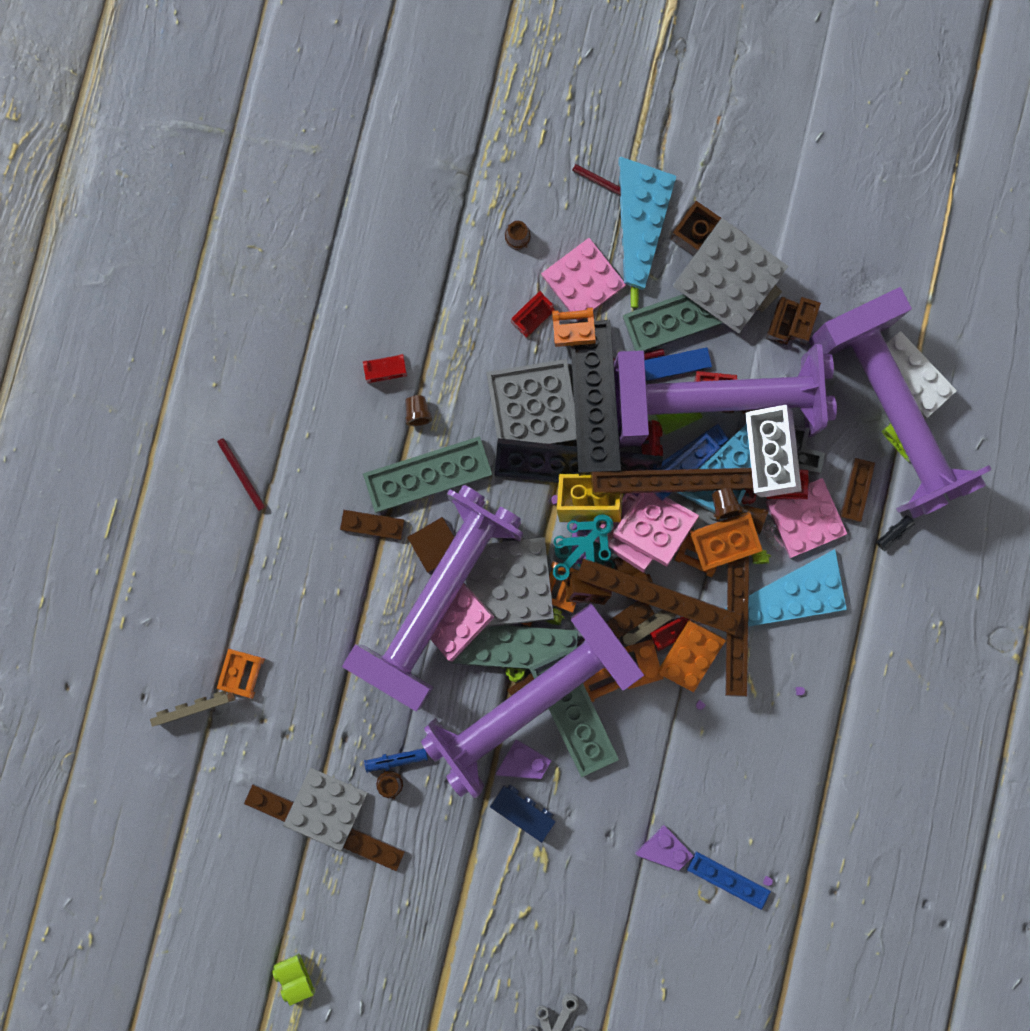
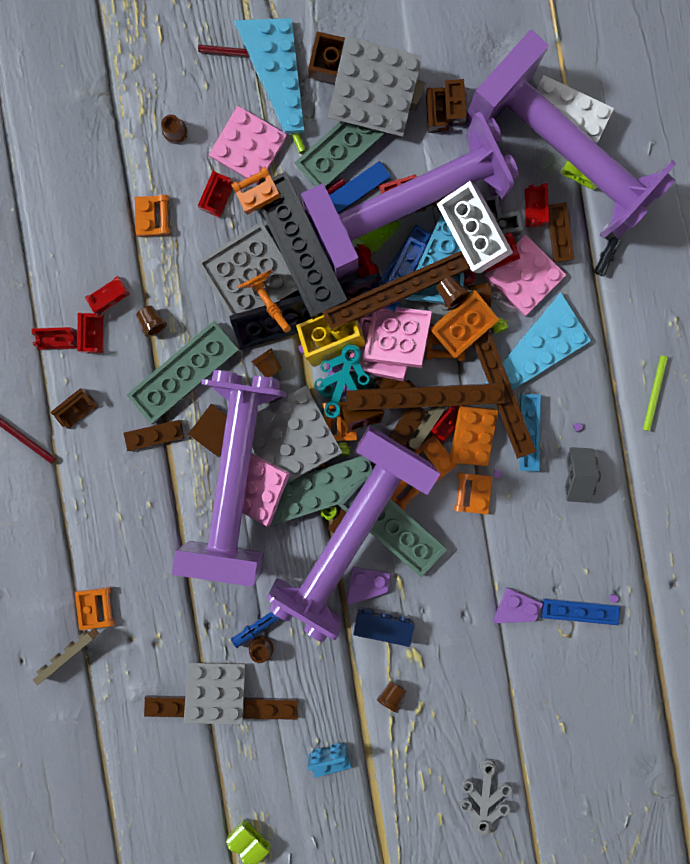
camera: 15 degrees left, 5 degrees up
none -> red hinge [31,327,77,350]
none -> reddish brown hinge [50,388,99,429]
none -> red hinge [77,313,104,353]
none -> orange plate [134,195,171,237]
none -> orange dish [237,269,291,333]
none -> reddish brown piece [251,348,282,378]
none -> dark azure bracket [307,743,351,778]
none -> reddish brown piece [376,681,407,713]
none -> orange plate [454,473,492,514]
none -> dark azure plate [519,394,541,471]
none -> red hinge [524,183,549,227]
none -> dark grey brick [564,447,601,503]
none -> lime bar [643,355,668,431]

